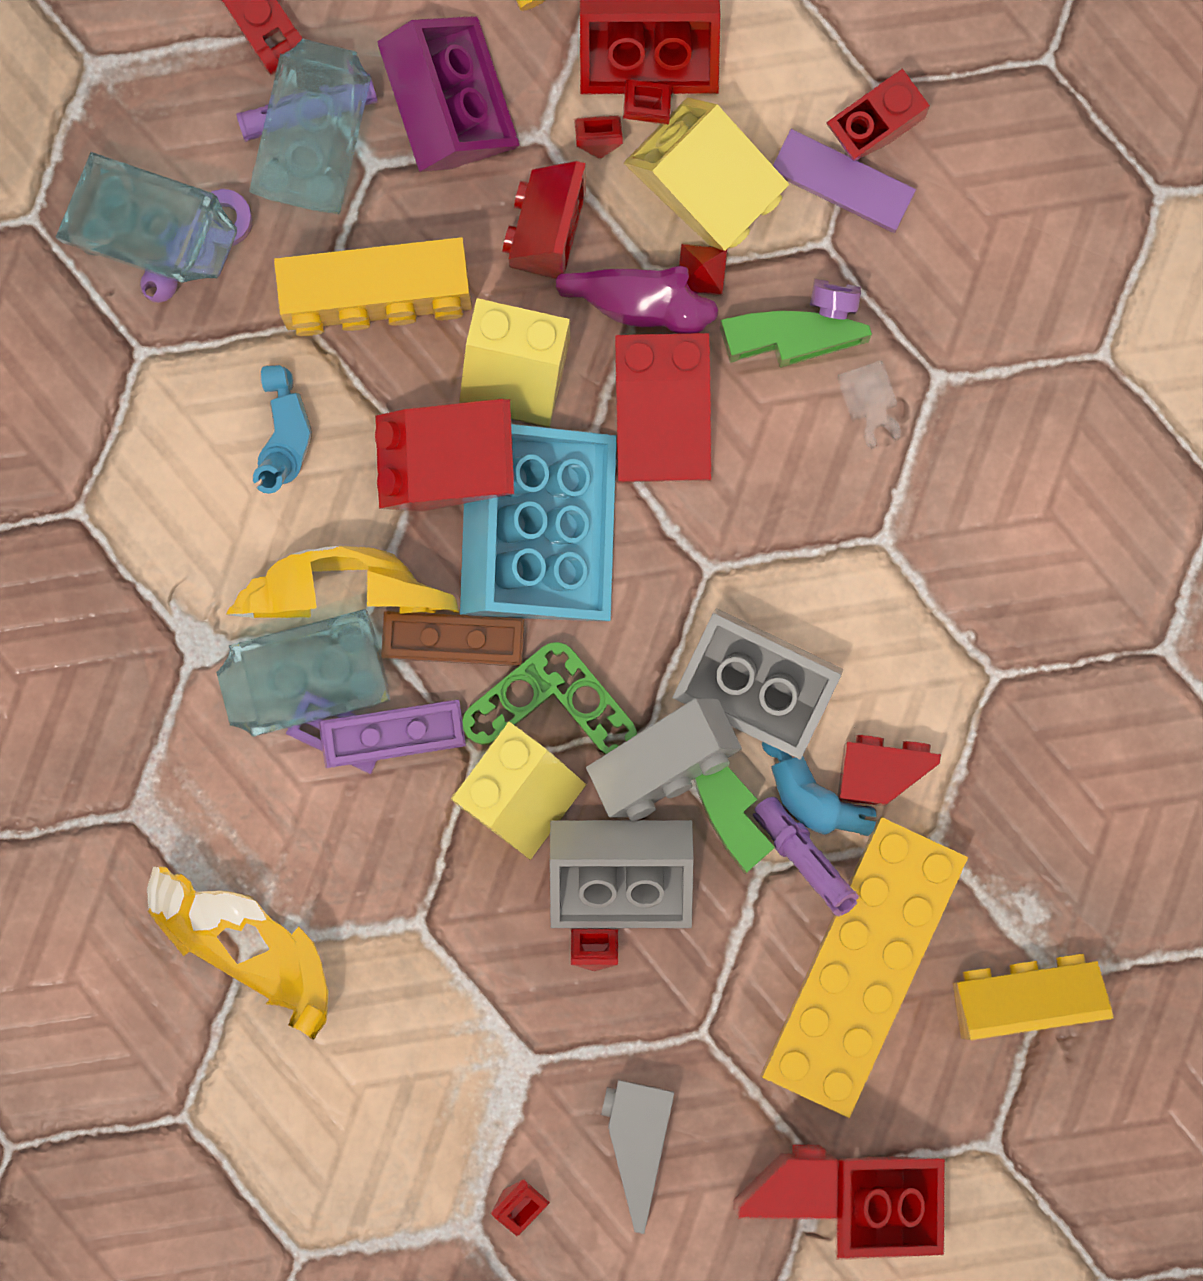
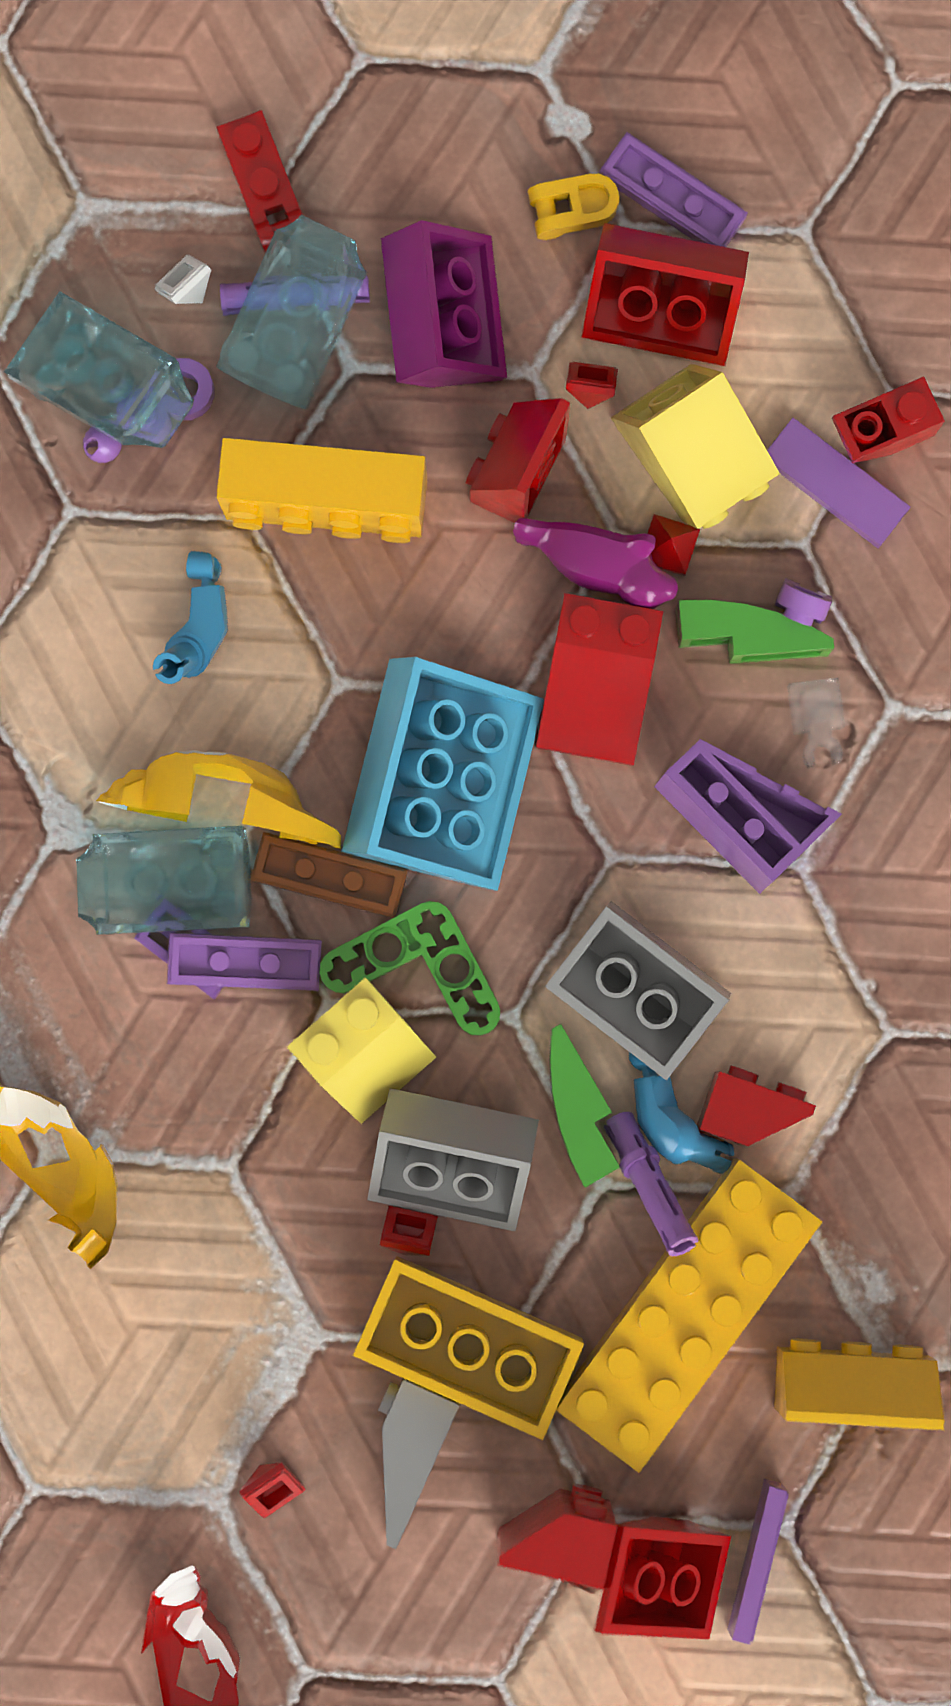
camera: 15 degrees right, 0 degrees up
red slope [375,399,514,511] -> none
light yellow slope [459,298,570,428] -> none
light grey brick [586,698,742,821] -> none
red slope [623,79,671,125] -> none
none -> white slope [154,255,211,304]
none -> yellow brick [353,1256,584,1440]
none -> medium lavender wedge [654,739,842,894]
none -> medium lavender tile [727,1479,789,1645]

